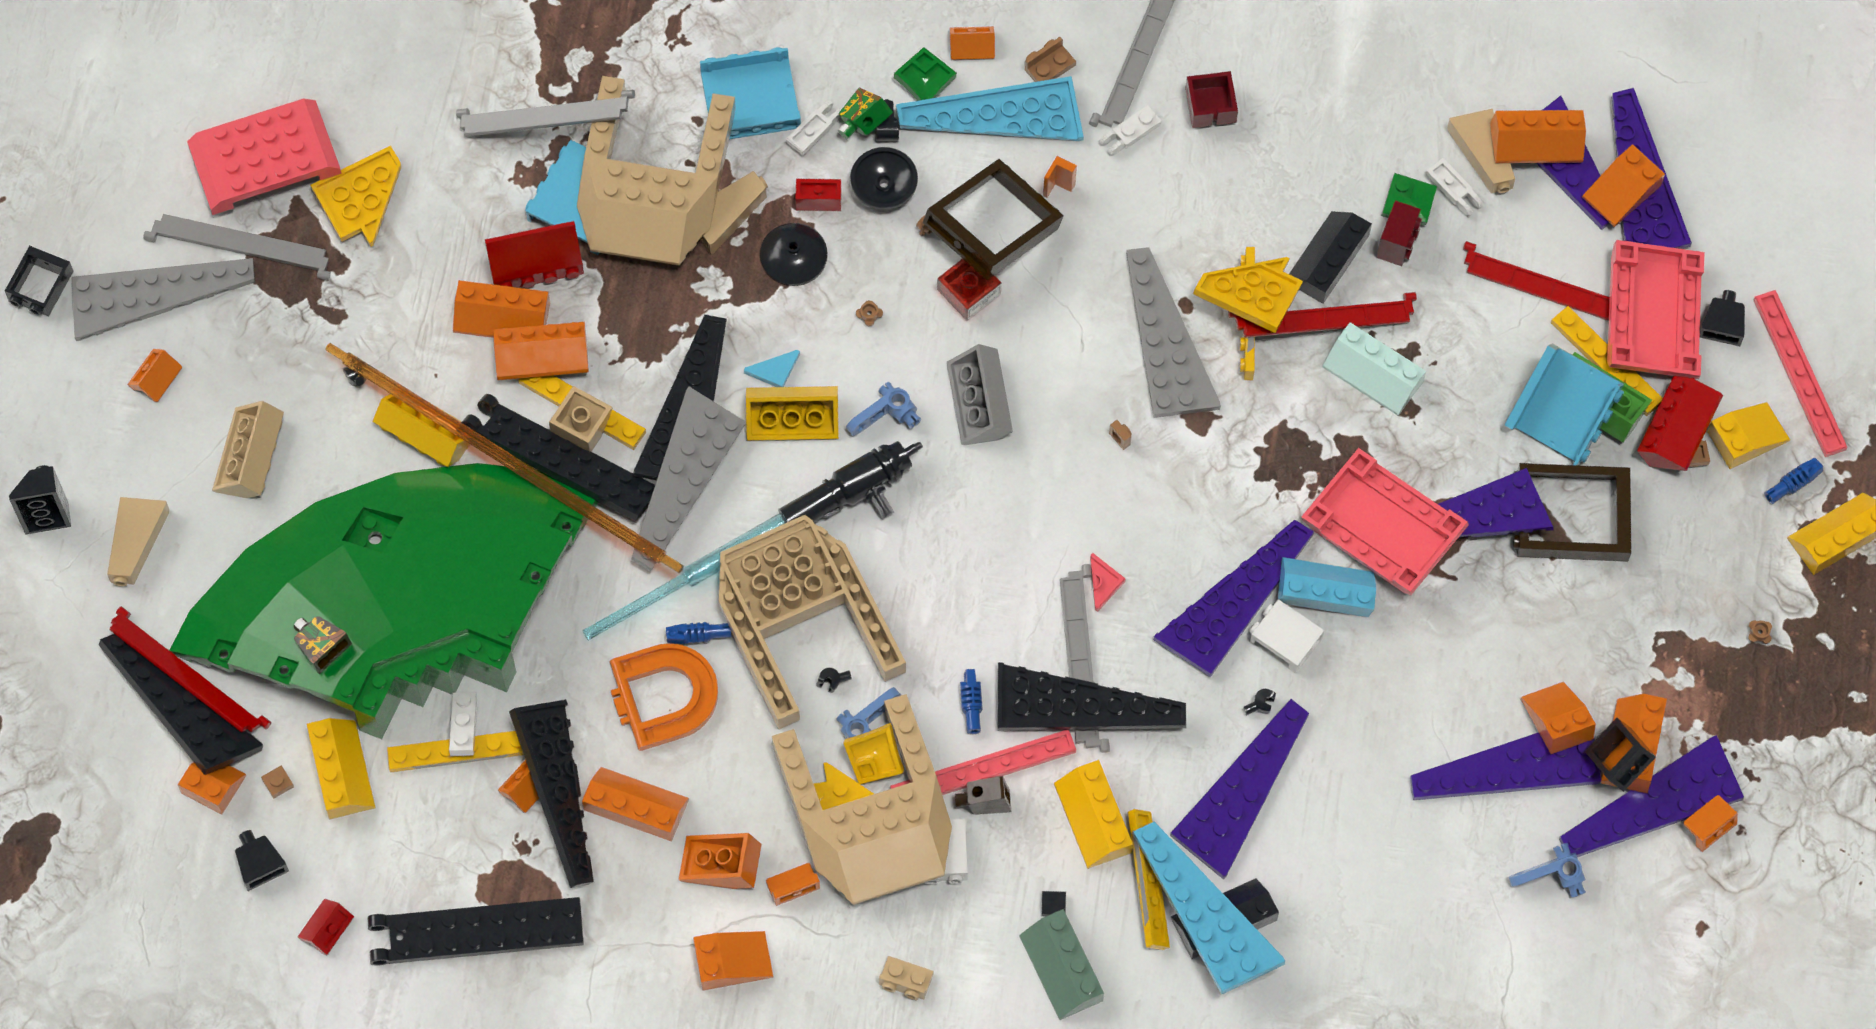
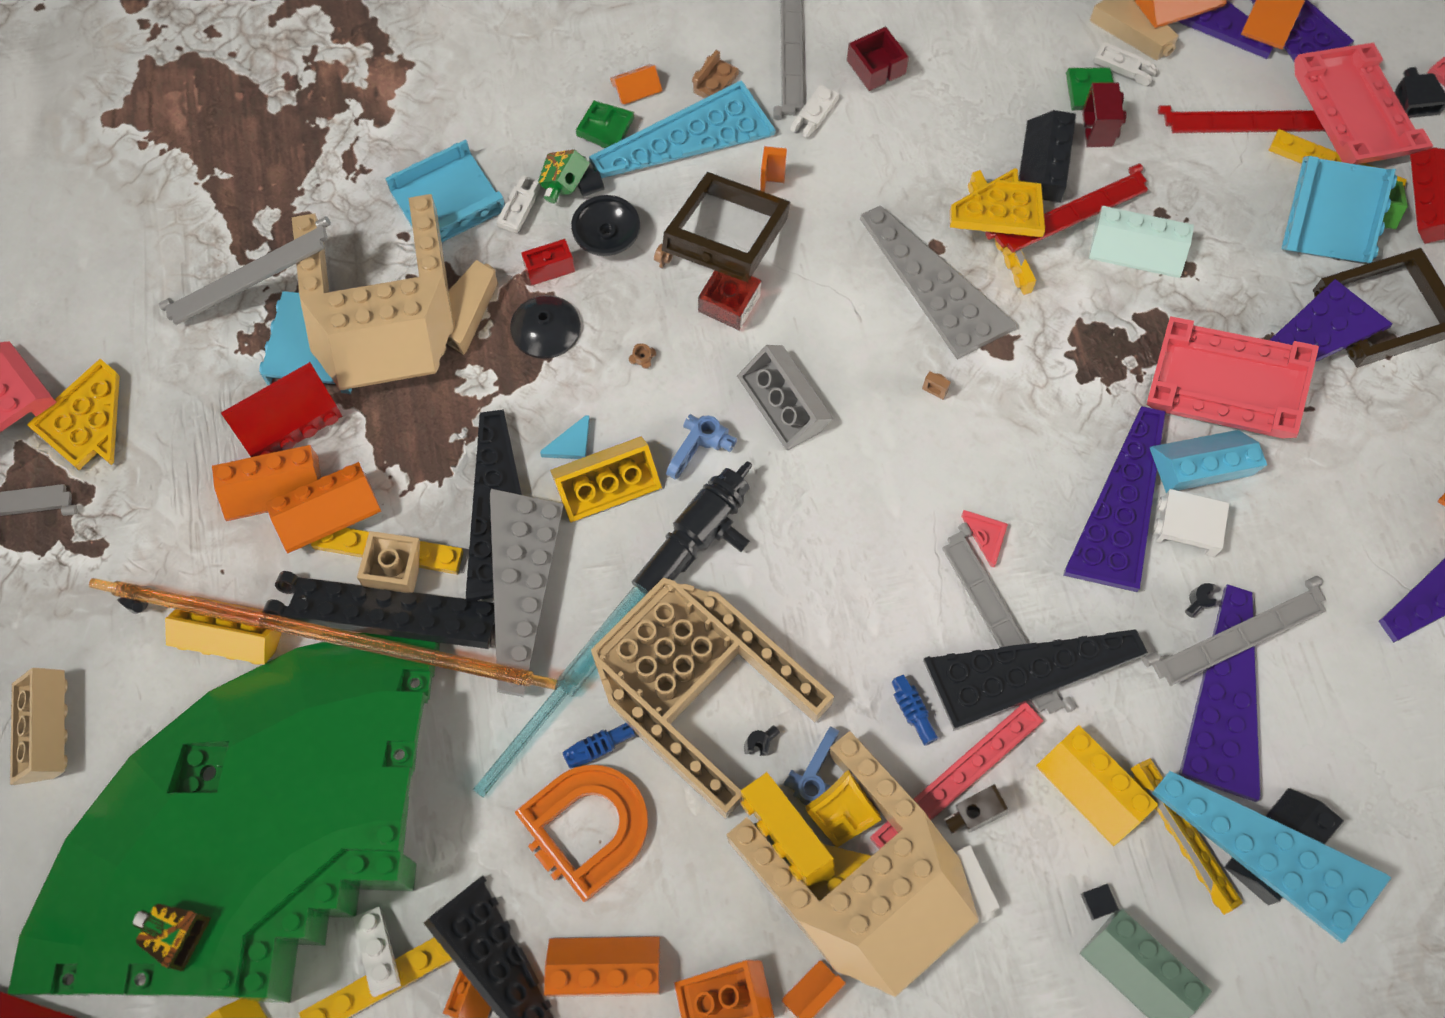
camera: 20 degrees left, 0 degrees up
none -> yellow slope [740,772,835,886]
none -> light grey piece [1142,576,1325,686]

